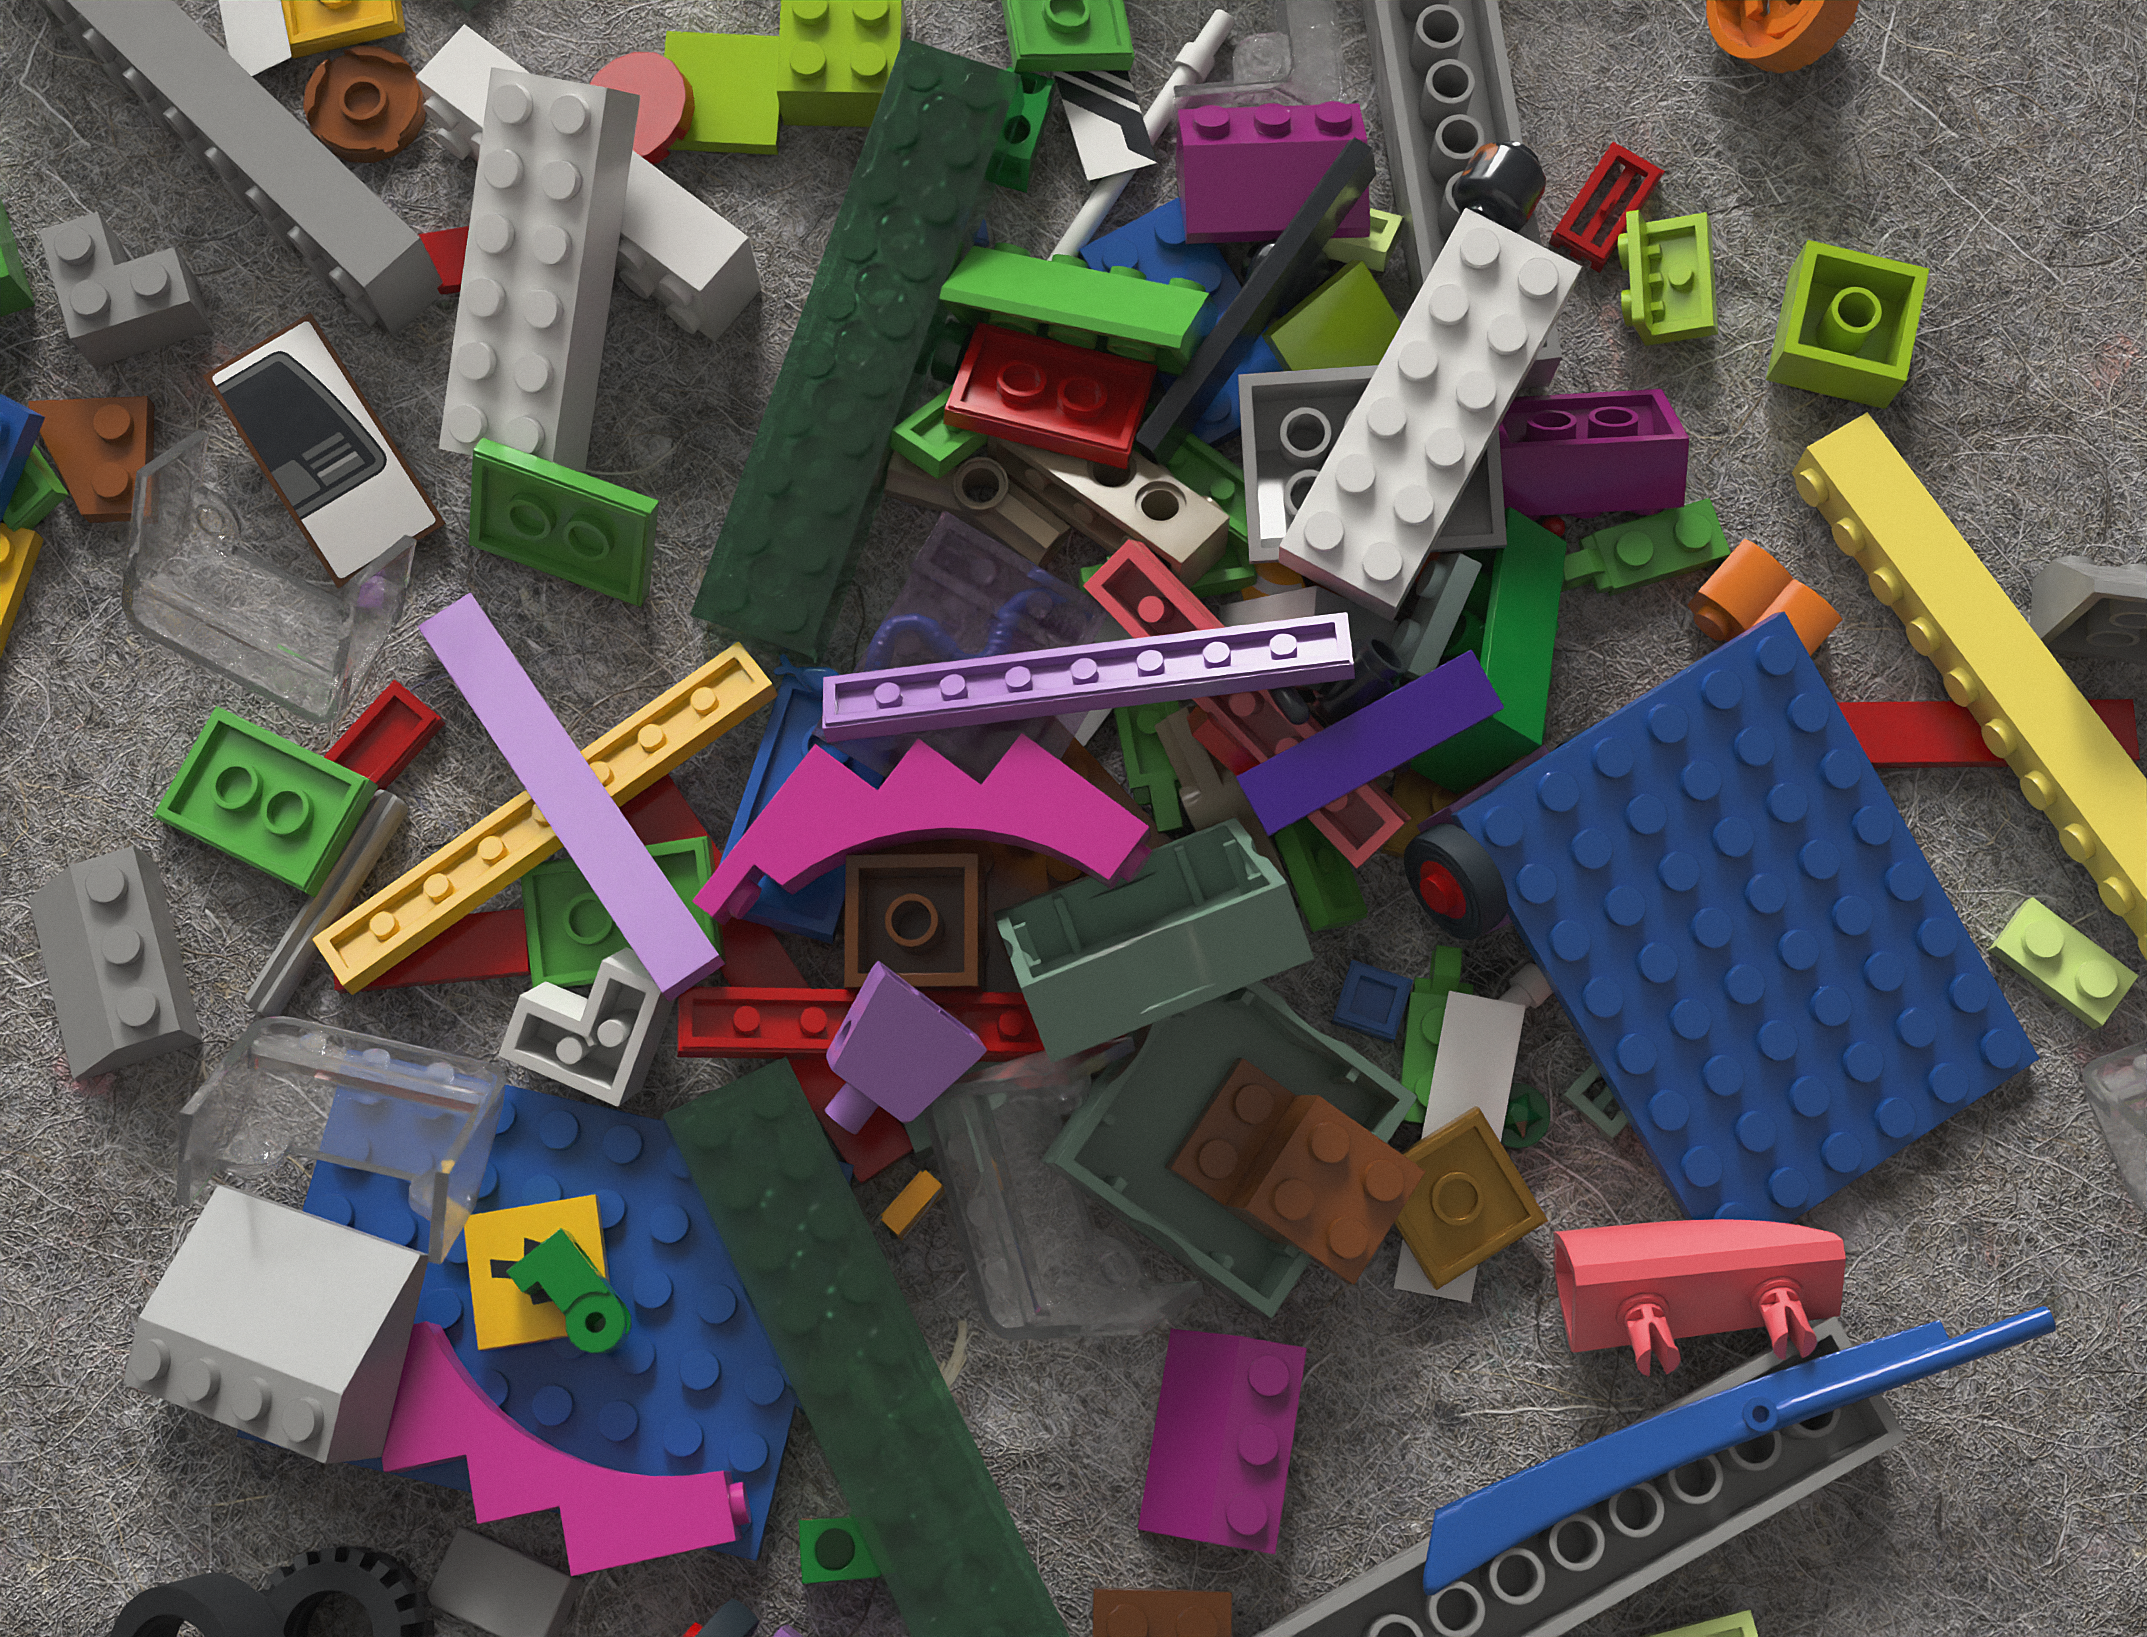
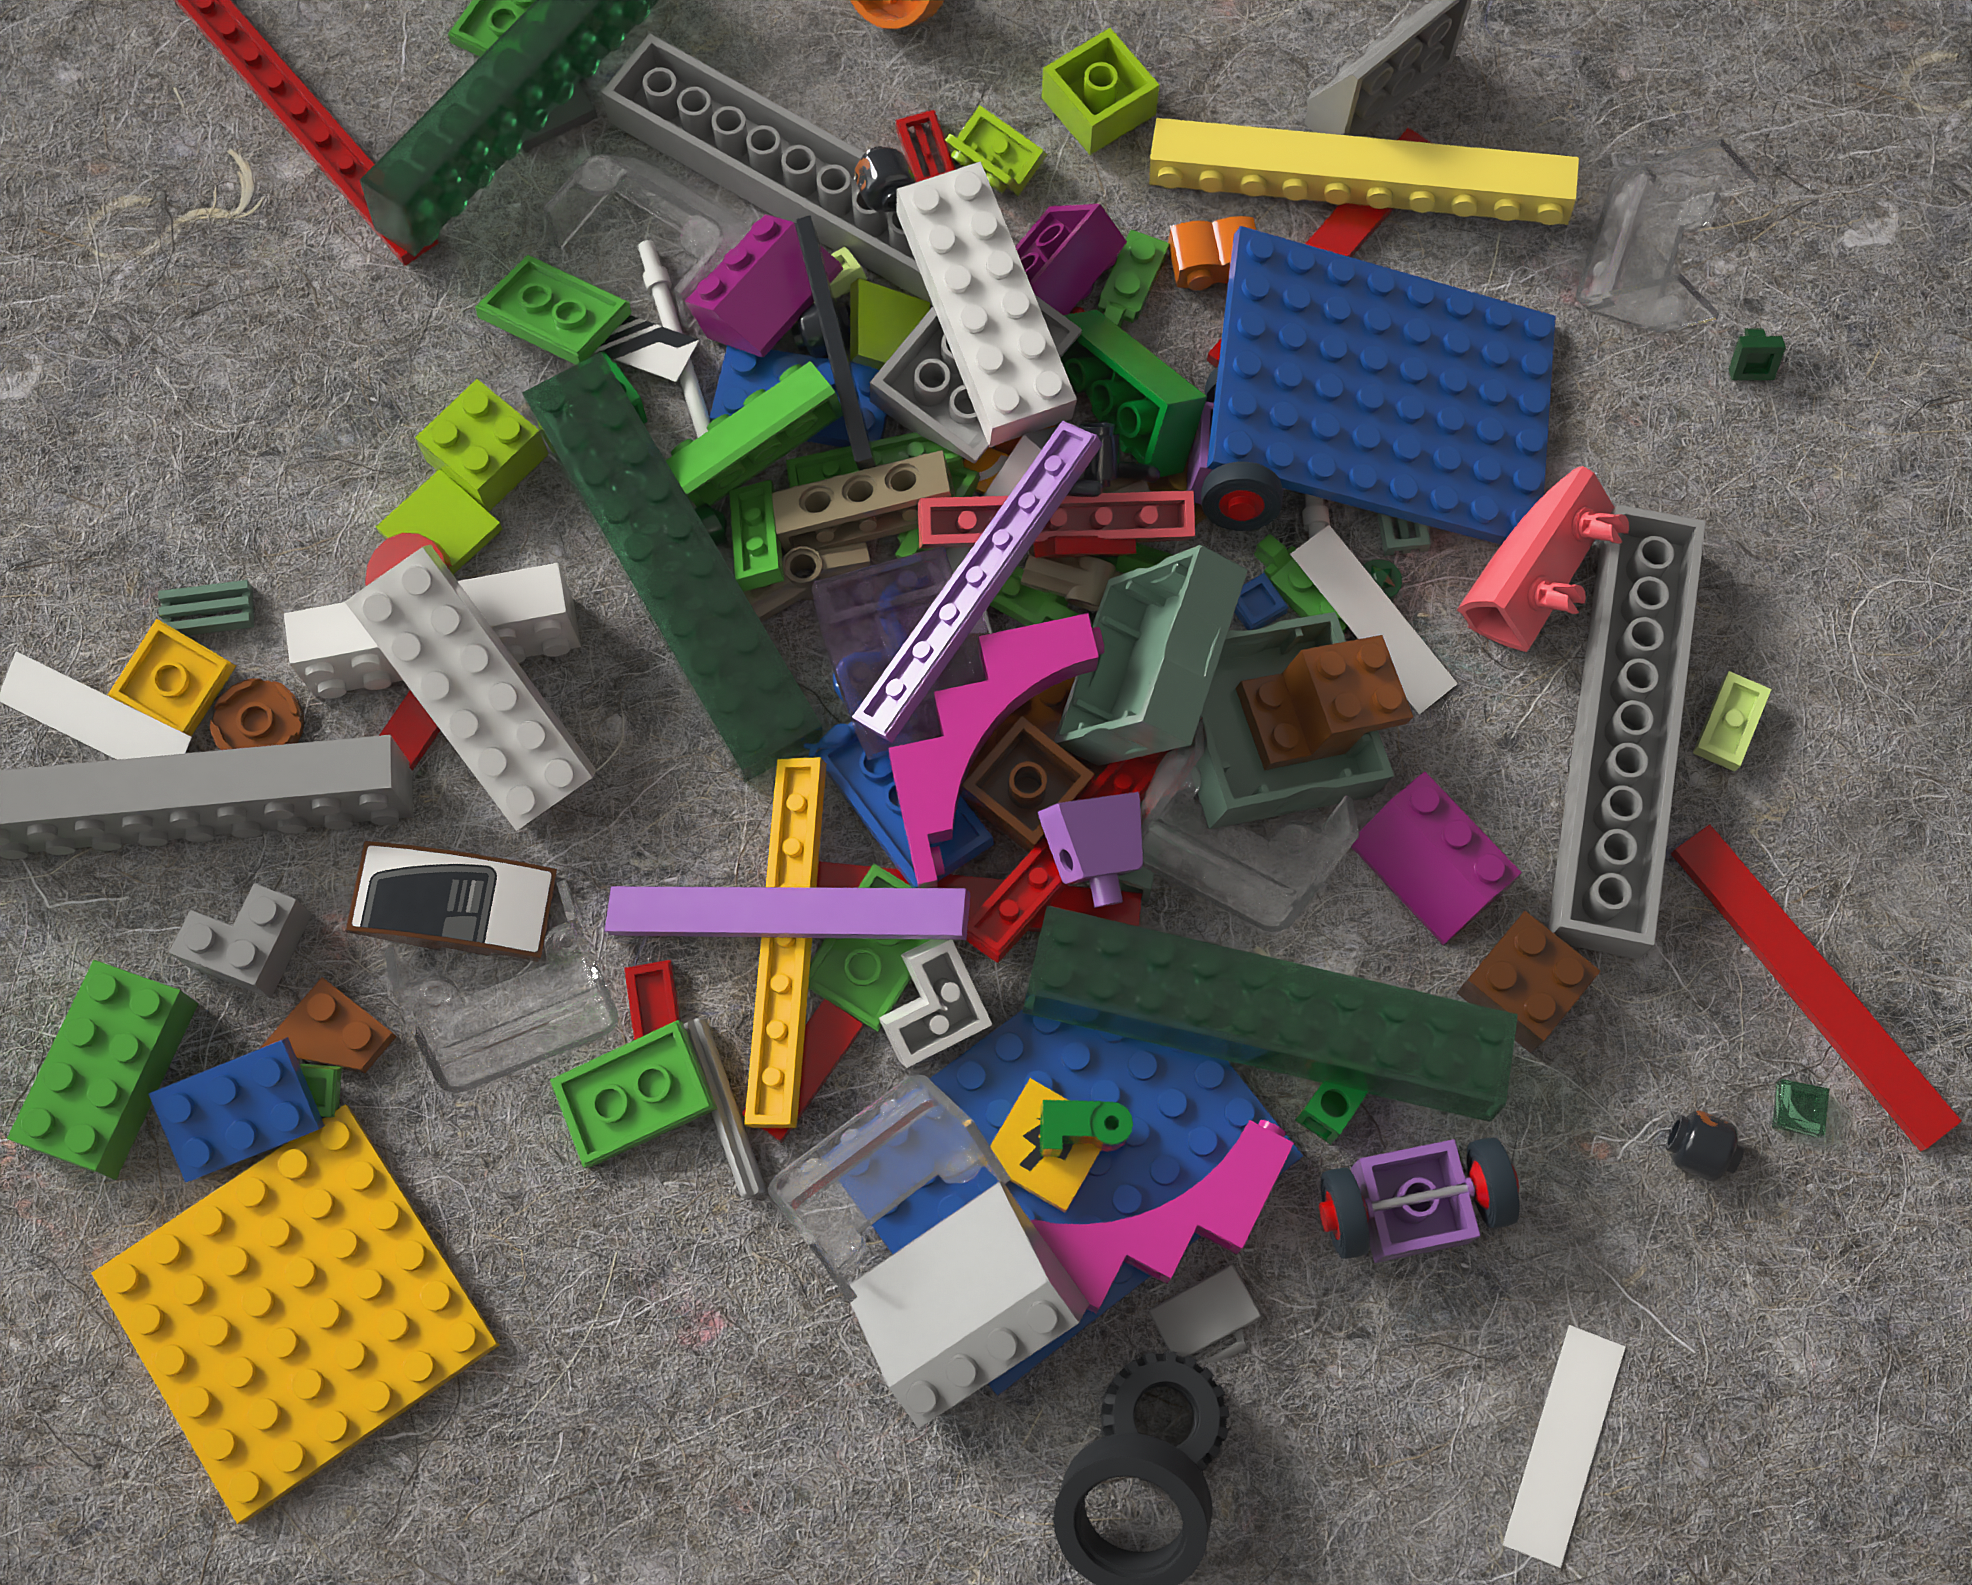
camera: 50 degrees left, 5 degrees down
light grey slope [29,846,203,1082] -> none
bright green tile [469,438,659,607] -> none
light orange tile [881,1170,945,1241] -> none
red tile [943,322,1158,469] -> none
dark purple tile [1236,649,1505,838] -> none
light aqua plate [1391,553,1482,680] -> none
pearl gold tile [1394,1106,1548,1290] -> none
blue piece [1423,1306,2056,1595] -> none
yellowish green plate [1988,897,2138,1030] -> none

